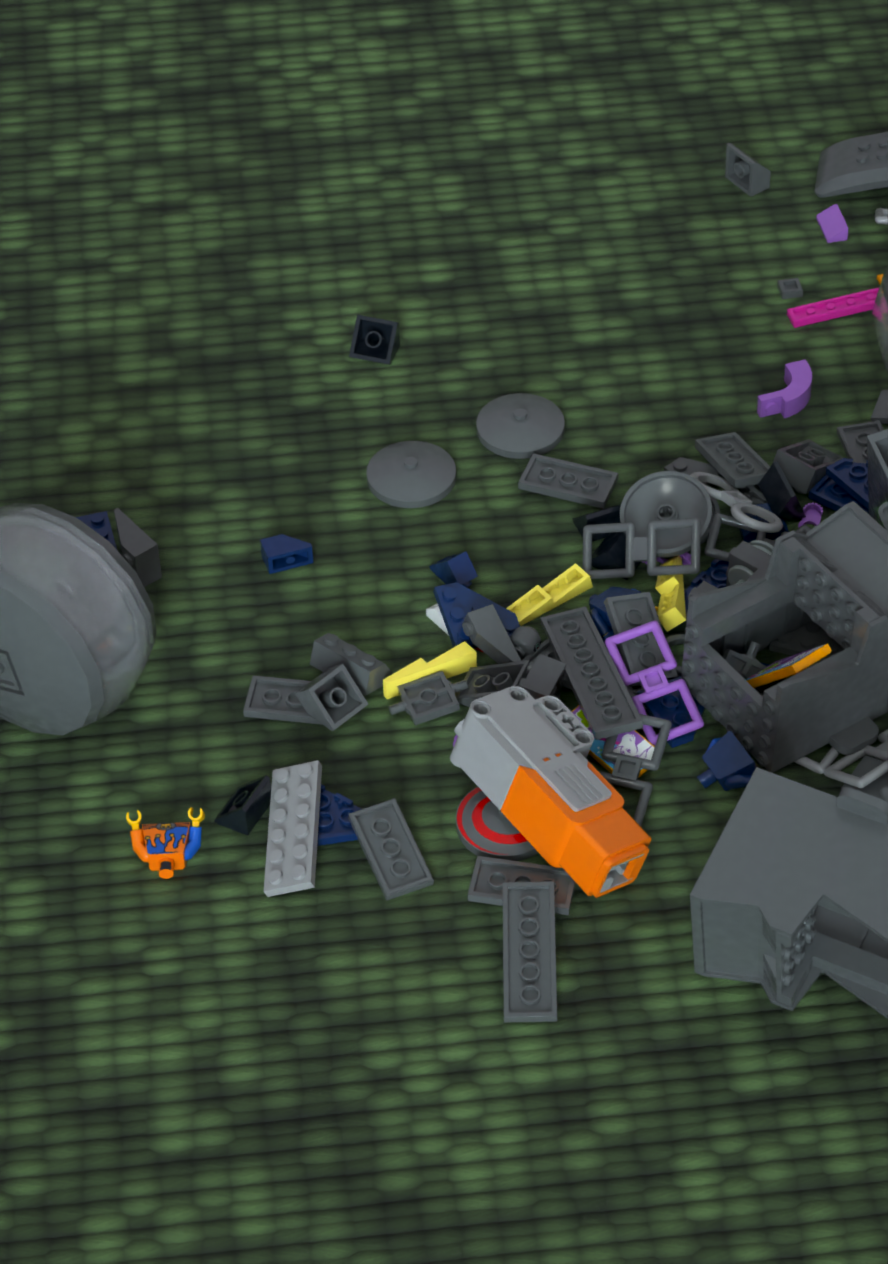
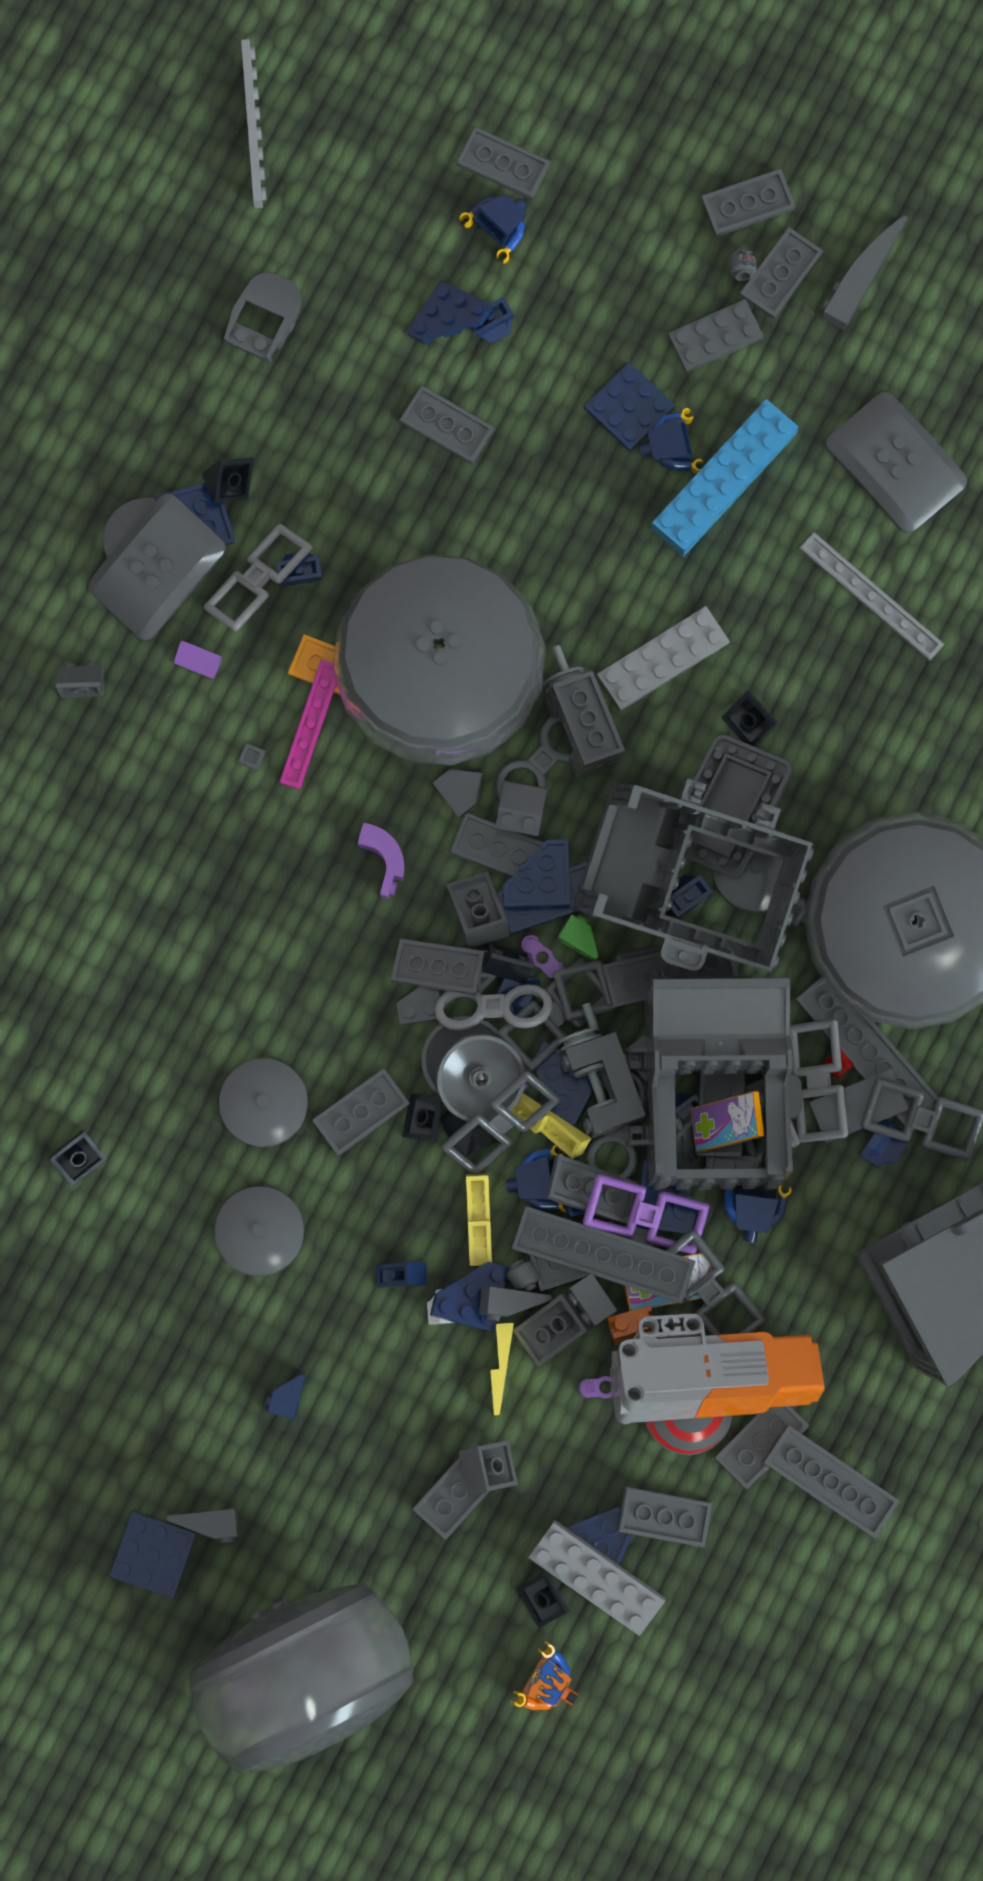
camera: 60 degrees left, 35 degrees up
dark grey slope [310,633,393,696] -> none
dark grey plate [388,671,469,725] -> none

